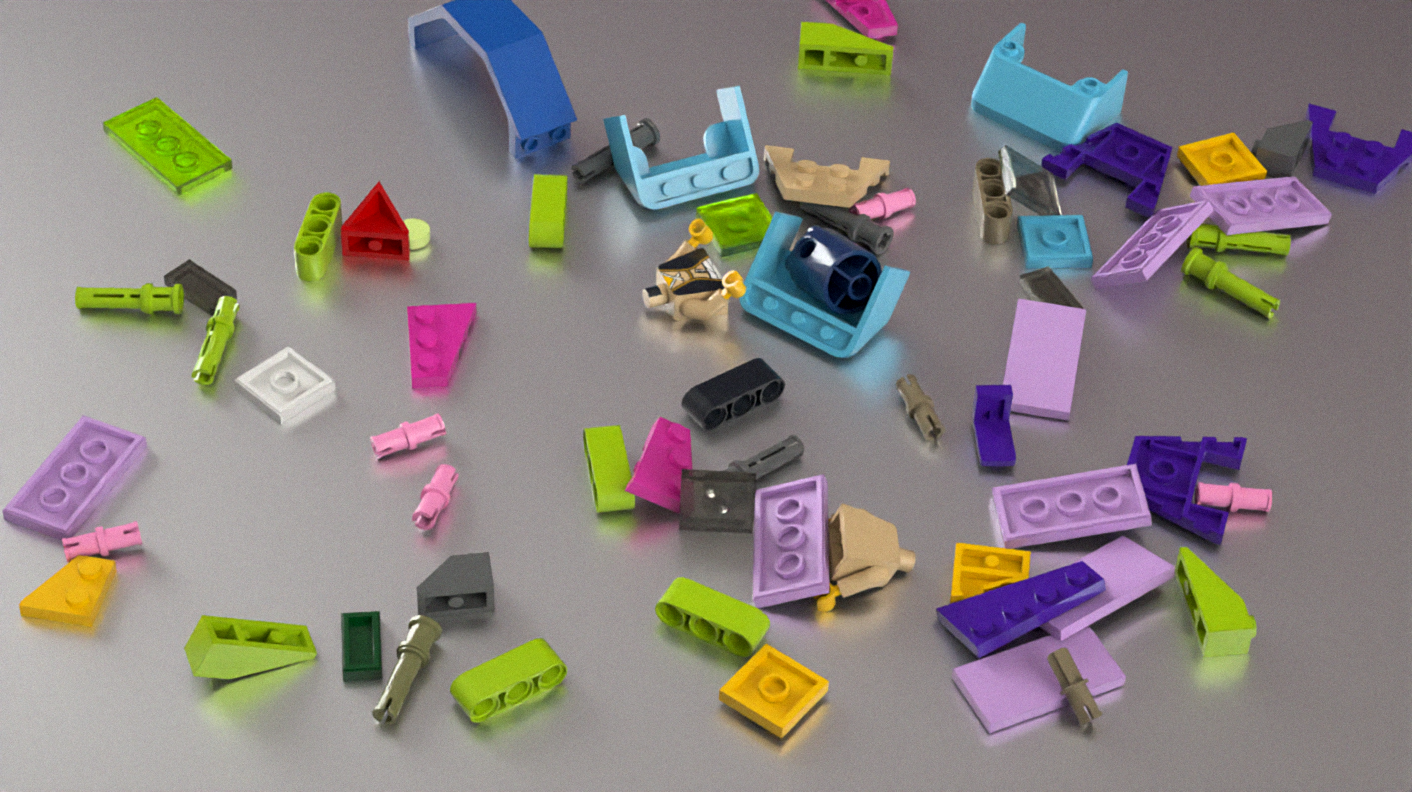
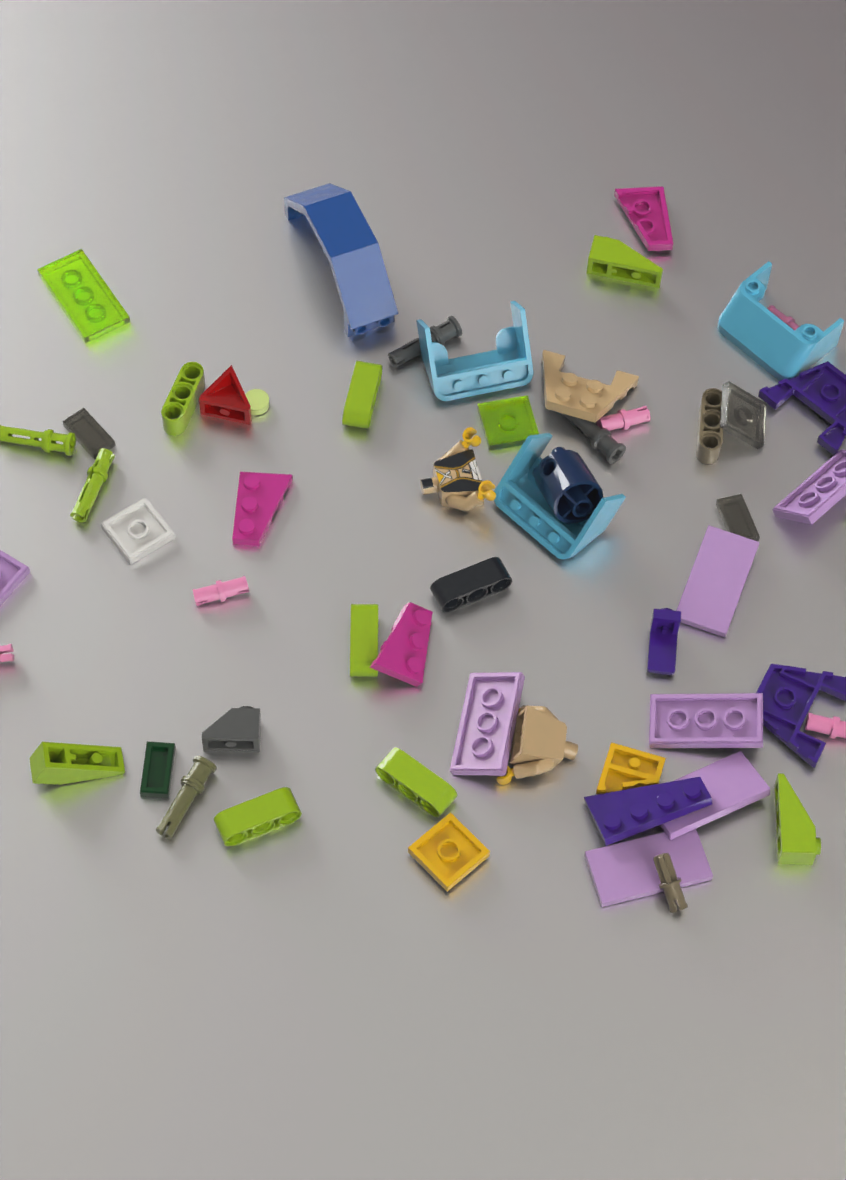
camera: 10 degrees right, 15 degrees up
bright pink pin [412,464,459,530] -> none
clear smoke tile [679,469,757,534] -> none
dark grey pin [703,435,805,505] -> none
dark tan pin [895,374,945,441] -> none
medium azure tile [1017,215,1093,269] -> none

